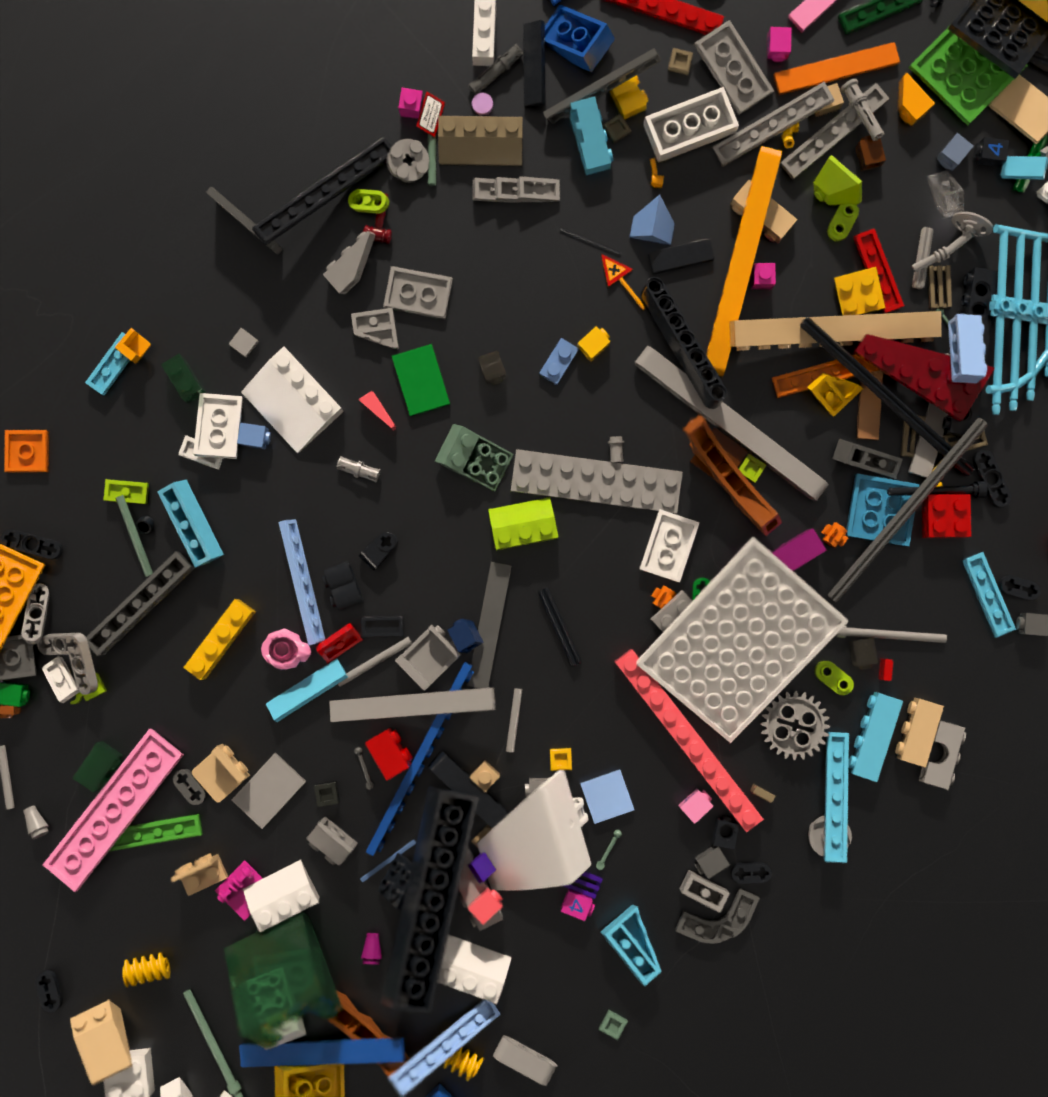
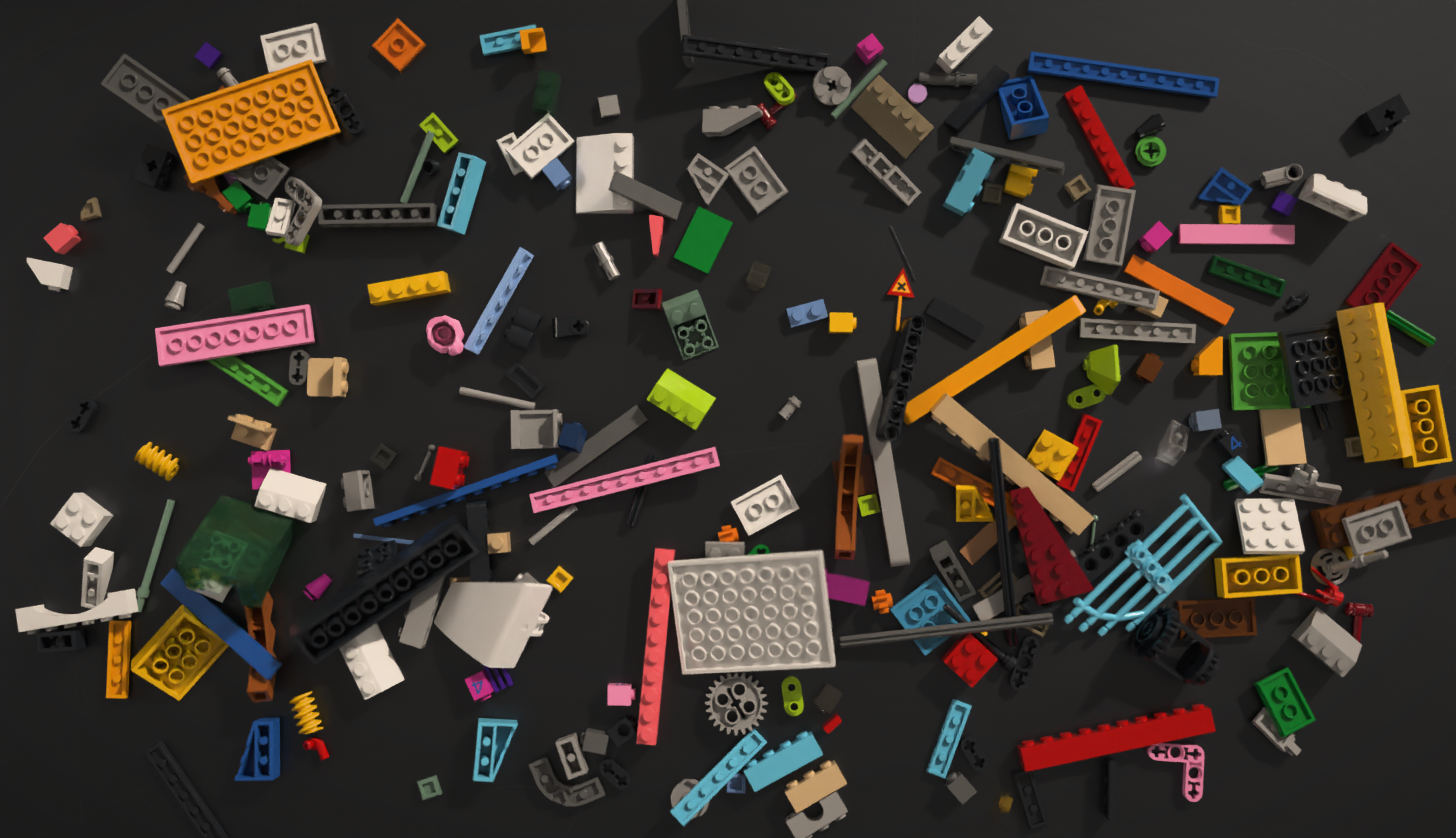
camera: 45 degrees right, 0 degrees up
light grey beam [22,583,50,645] -> none
tan slope [70,1000,133,1085] -> none
light grey tile [232,753,306,829] -> none
medium azure tile [266,659,348,722] -> none
red plate [315,623,363,663] -> none
light grey tile [329,688,495,722] -> none
light blue tile [388,999,501,1097] -> none
sticker [416,91,445,137] -> none
dark purple tile [467,852,496,883] -> none
coral brick [468,888,502,924] -> none
light grey beam [493,1036,557,1086] -> none
light grey plate [511,449,683,514] -> none
light blue tile [580,769,634,824] -> none
sand green hinge [596,830,622,870] -> none
medium blue slope [630,195,674,245] -> none
light orange hand [650,158,664,188] -> none
dark tan tile [750,784,775,803] -> none
dark pink brick [751,263,776,289] -> none
light grey bar [836,625,947,643] -> none
light grey pin [840,79,885,141] -> none
light grey dish [912,212,993,273] -> none
dark tan tile [928,265,952,309] -> none
light blue brick [948,314,987,383] -> none
none -> green brick [247,202,272,231]
none -> red arm [303,737,330,760]
none -> bright pink plate [529,447,720,513]
none -> dark grey tile [608,171,682,221]
none -> dark red slope [632,289,663,311]
none -> medium blue tile [726,773,746,794]

